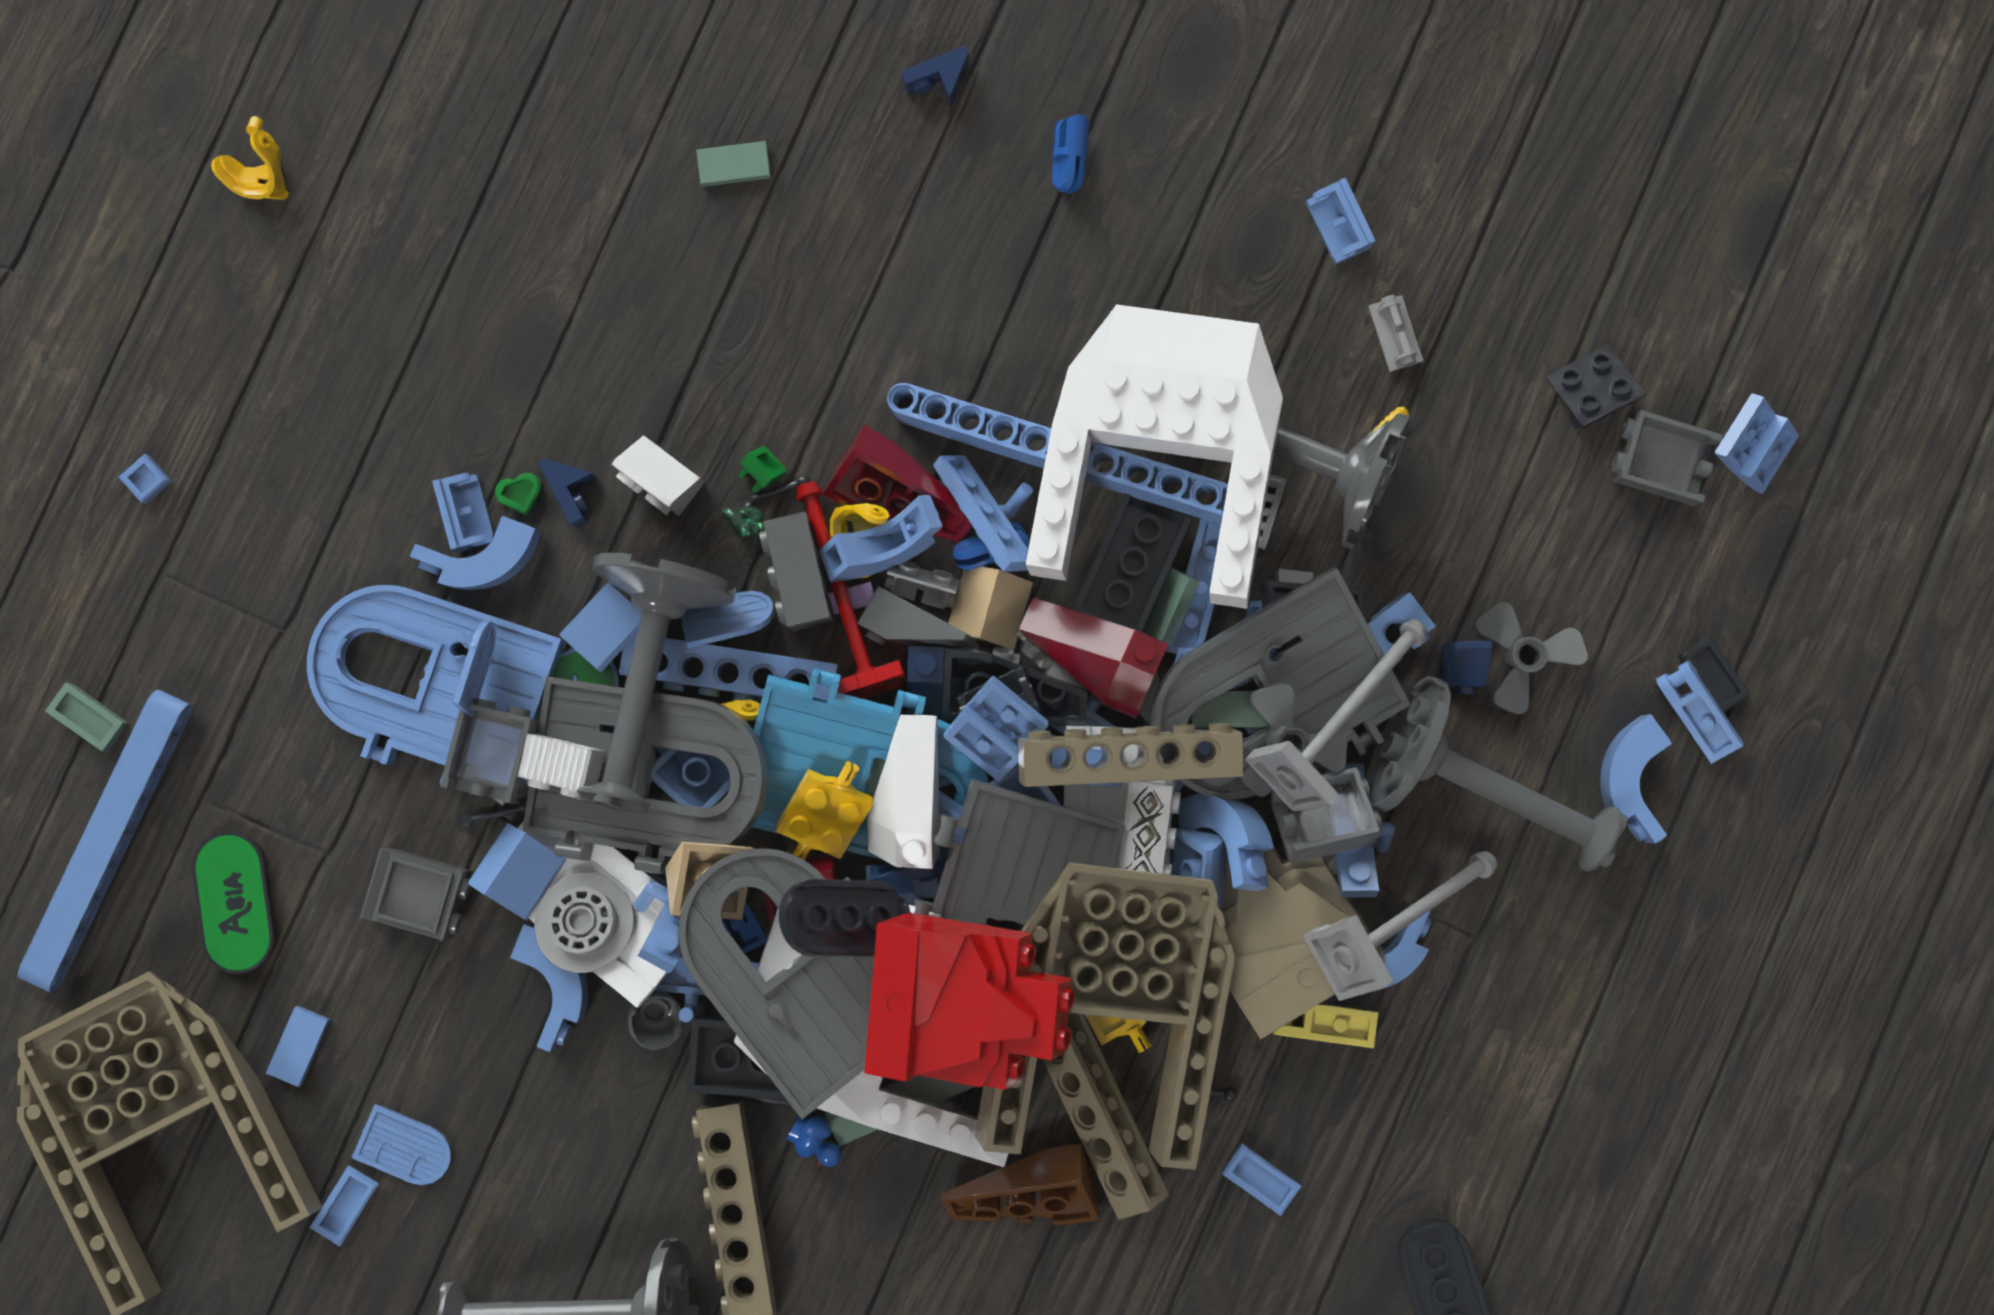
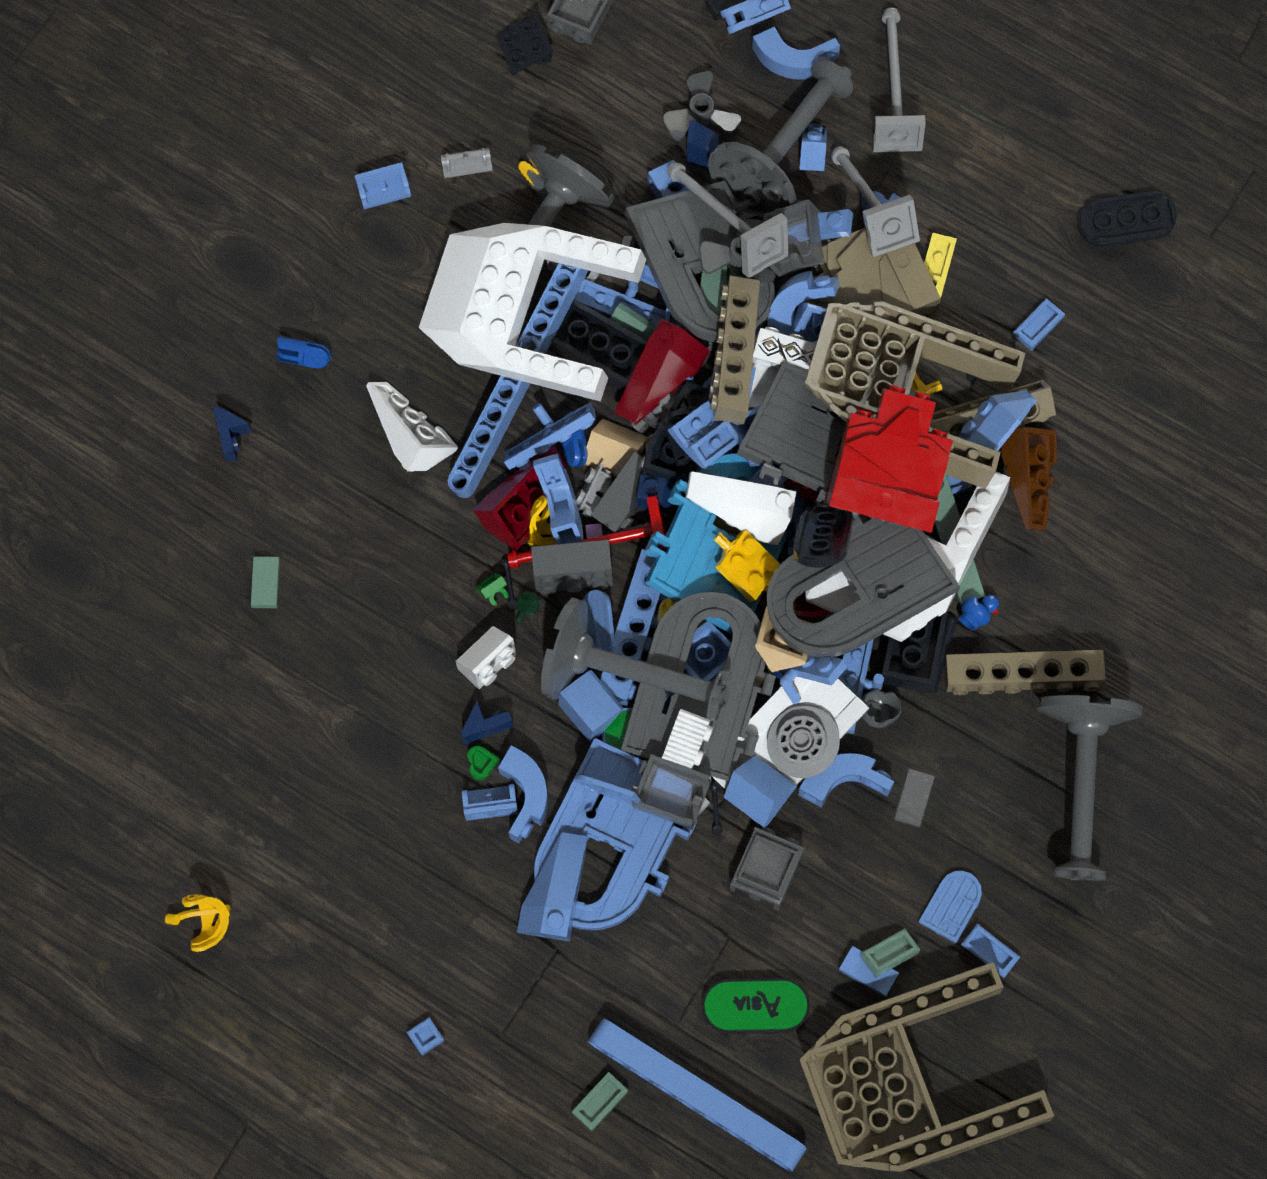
camera: 80 degrees left, 15 degrees down
none -> white wedge [366,382,458,472]
none -> medium blue wedge [517,832,588,942]
none -> medium blue slope [800,124,827,171]
none -> sand green tile [860,928,920,978]
none -> light grey tile [873,8,925,152]
none -> clear tile [894,769,935,827]
none -> medium blue wedge [959,390,1037,451]

